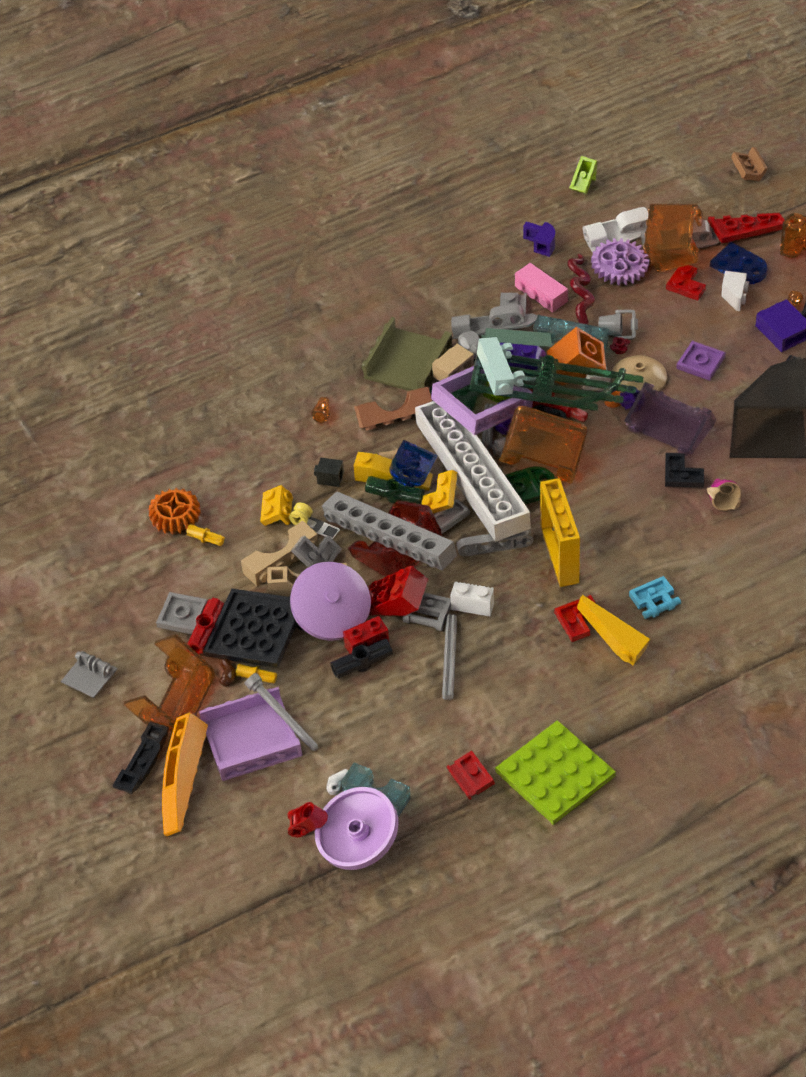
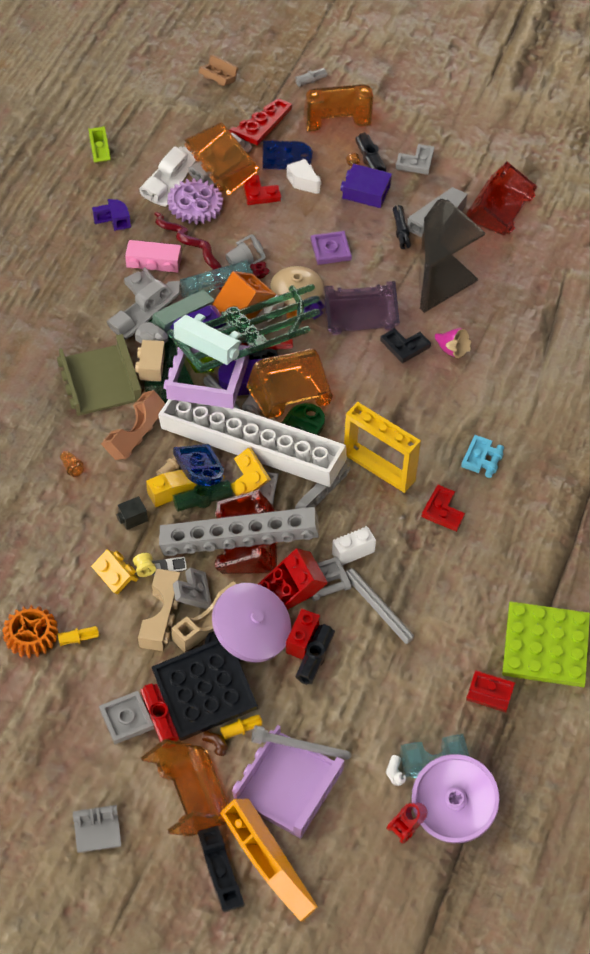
camera: 45 degrees left, 5 degrees up
yellow slope [577,595,650,666] -> none

